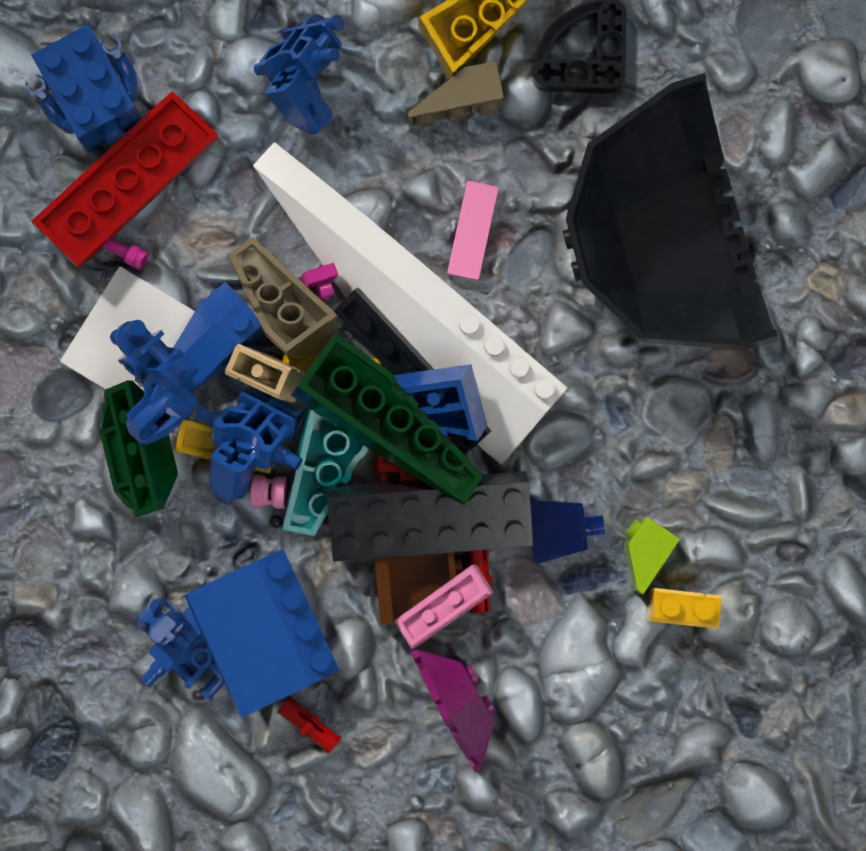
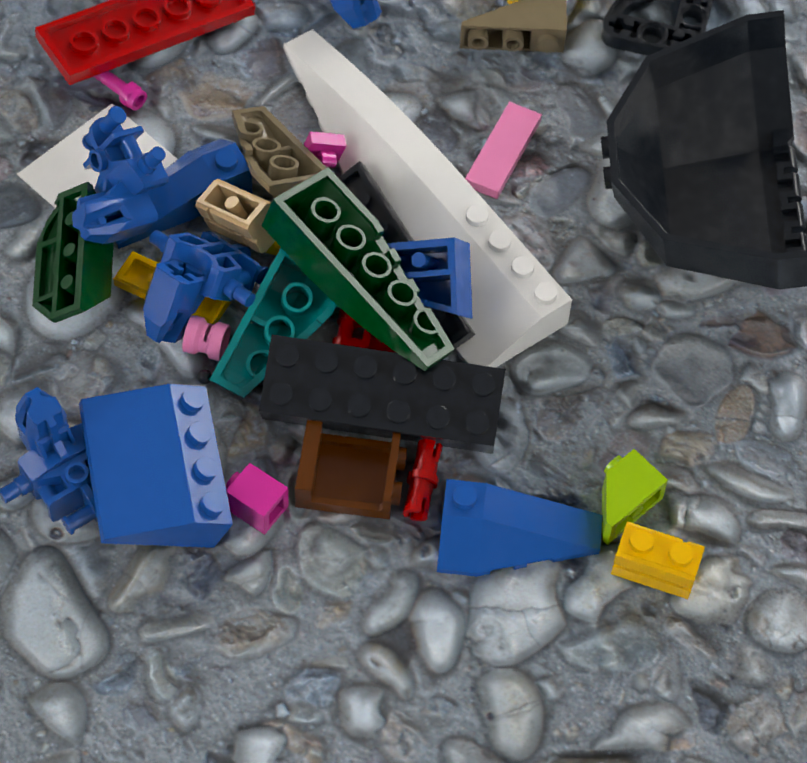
camera: 10 degrees right, 25 degrees down
red pin [276,696,342,754] -> none
bright pink tile [394,565,494,649] -> none
magenta wedge [410,648,496,772] -> none
clear blue torso [530,500,605,564] -> none
none -> dark pink brick [226,463,289,535]
none -> blue wedge [437,479,602,577]

